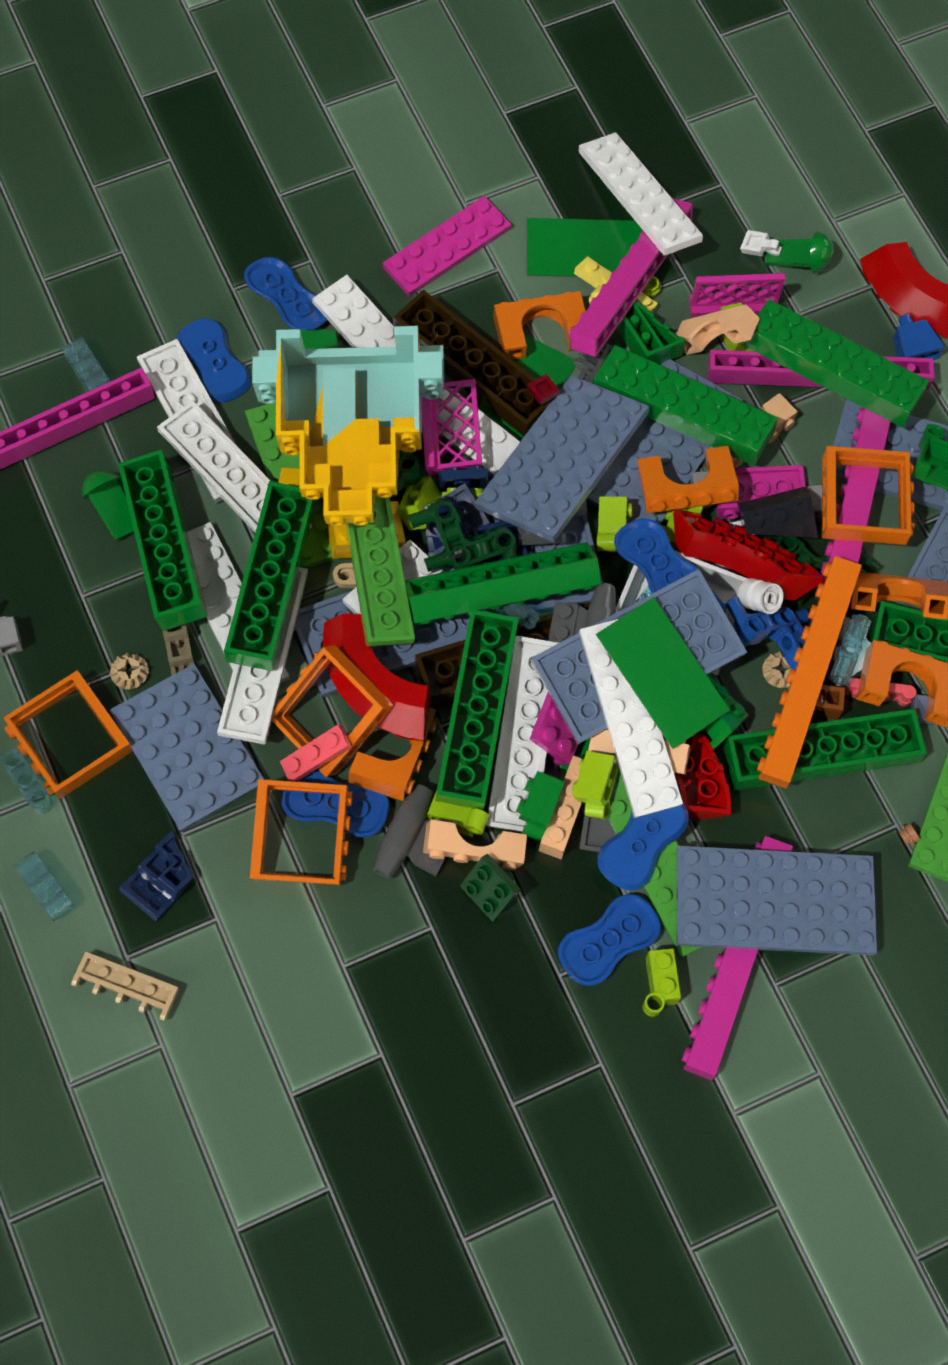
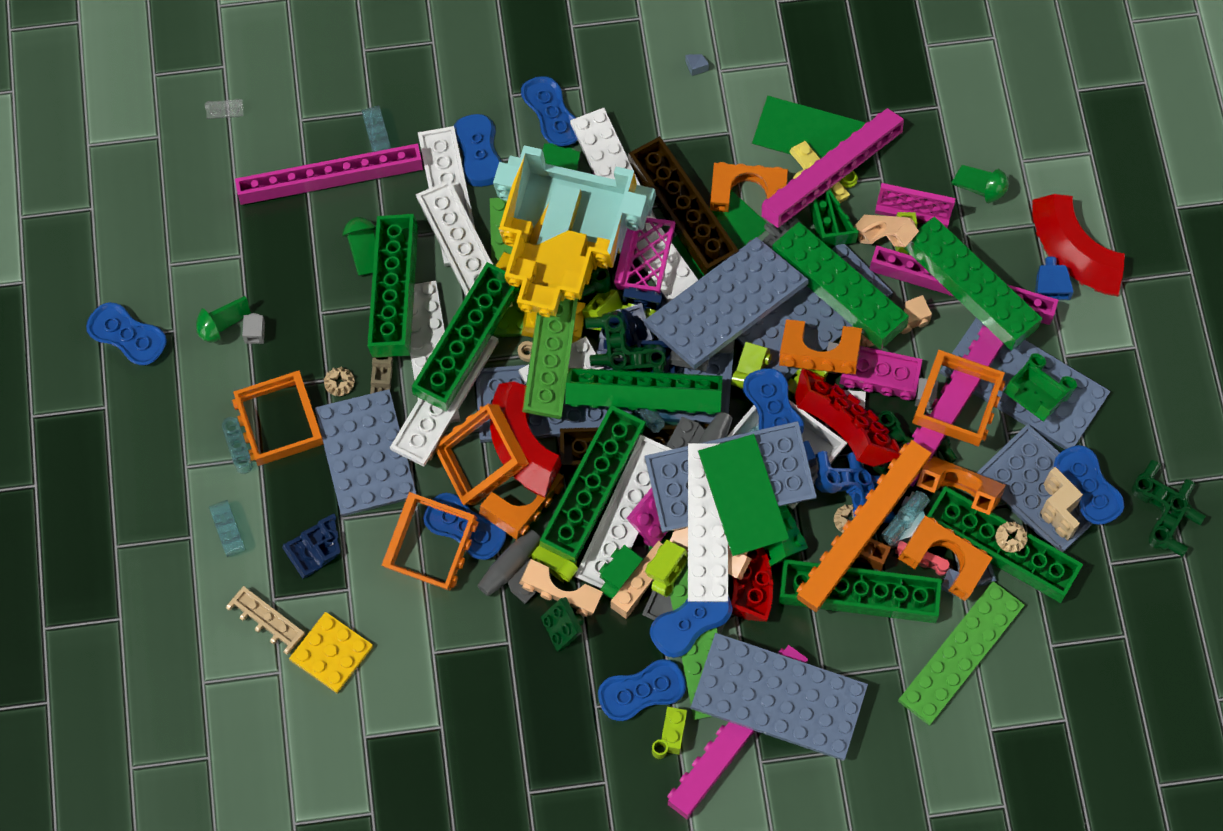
camera: 20 degrees right, 0 degrees up
coral plate [280,725,352,782] -> none
dark pink plate [382,196,511,297] -> none
dark red plate [527,374,559,405] -> none
white plate [579,133,703,256] -> none
black wedge [737,487,818,538] -> none
white wheel [738,578,783,614] -> none
white plate [740,230,782,256] -> none
nougat plate [899,823,921,846] -> none
none -> yellow plate [289,612,373,694]
none -> sand blue slope [685,54,709,76]

